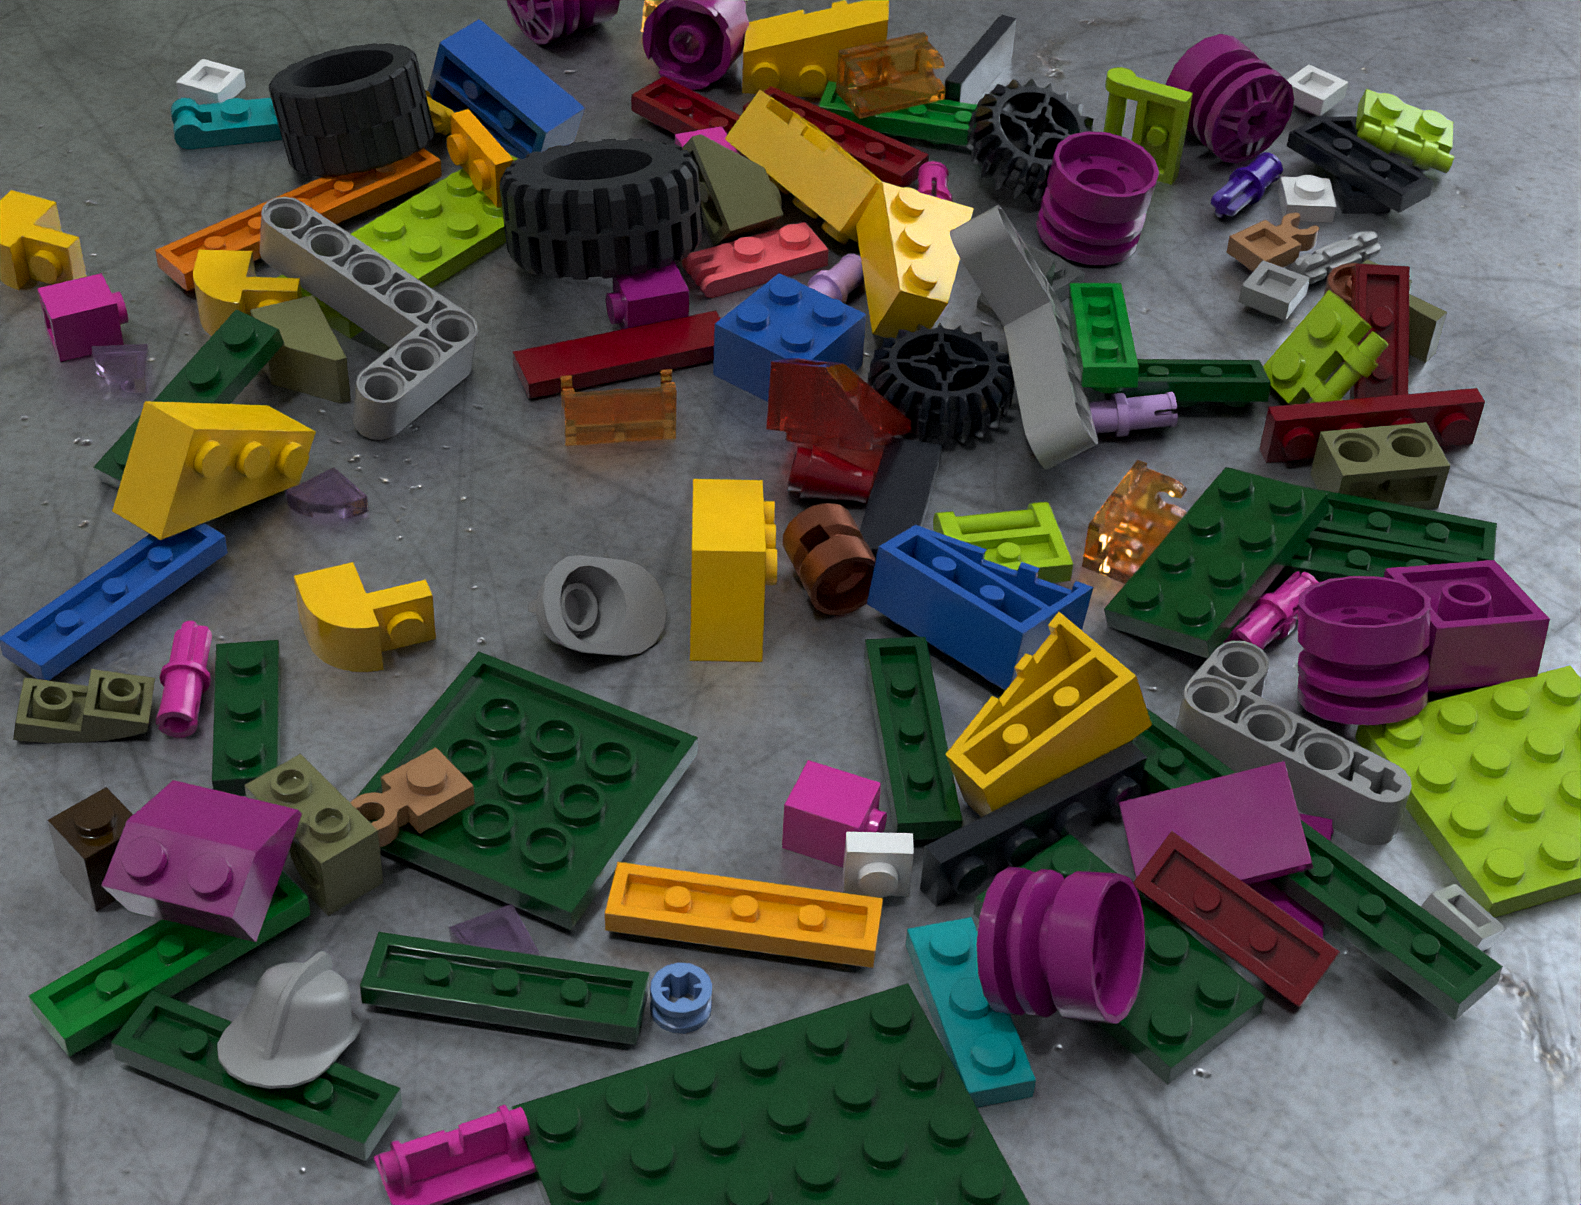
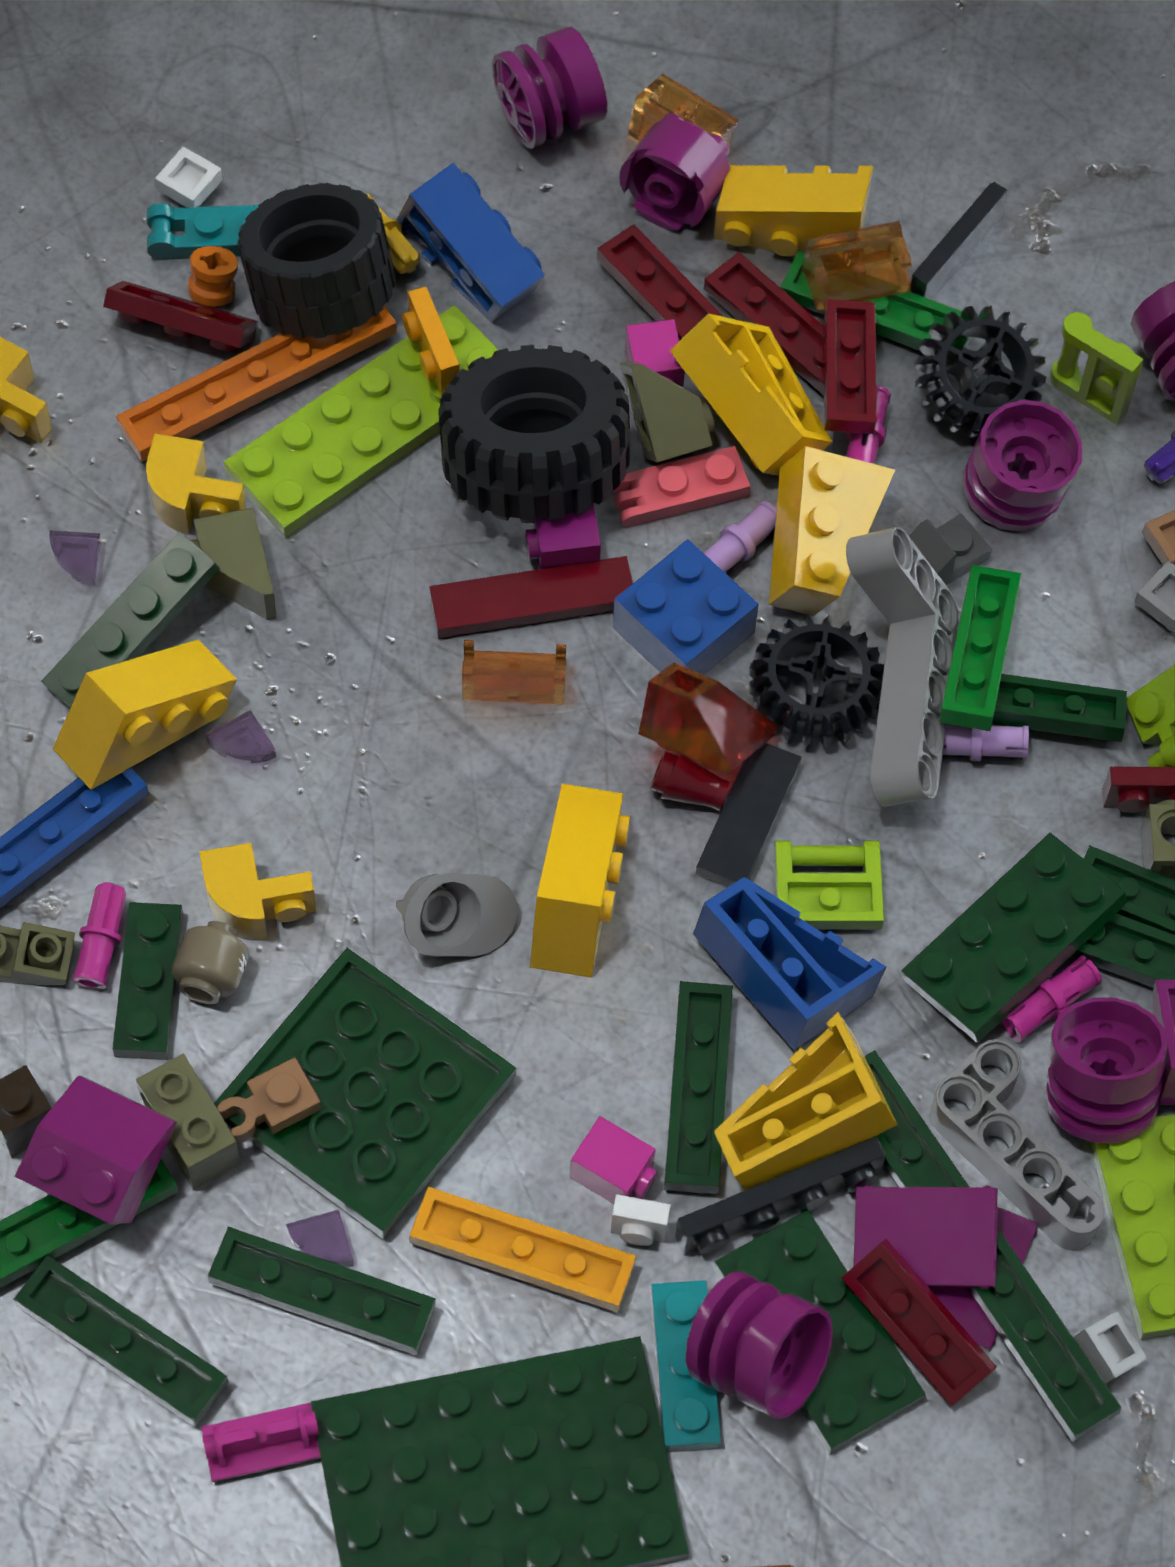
camera: 10 degrees right, 20 degrees up
dark pink brick [37,273,129,362] -> none
light grey piece [217,951,361,1089] -> none
light grey beam [259,197,478,440] -> none
medium blue bush [650,963,712,1034] -> none
copper wheel [782,503,876,615] -> none
clear orange hinge [1082,459,1187,584] -> none
none -> dark red plate [103,281,258,351]
none -> dark tan head [171,921,249,1004]
none -> orange wheel [187,246,238,307]
none -> dark red plate [824,299,877,434]

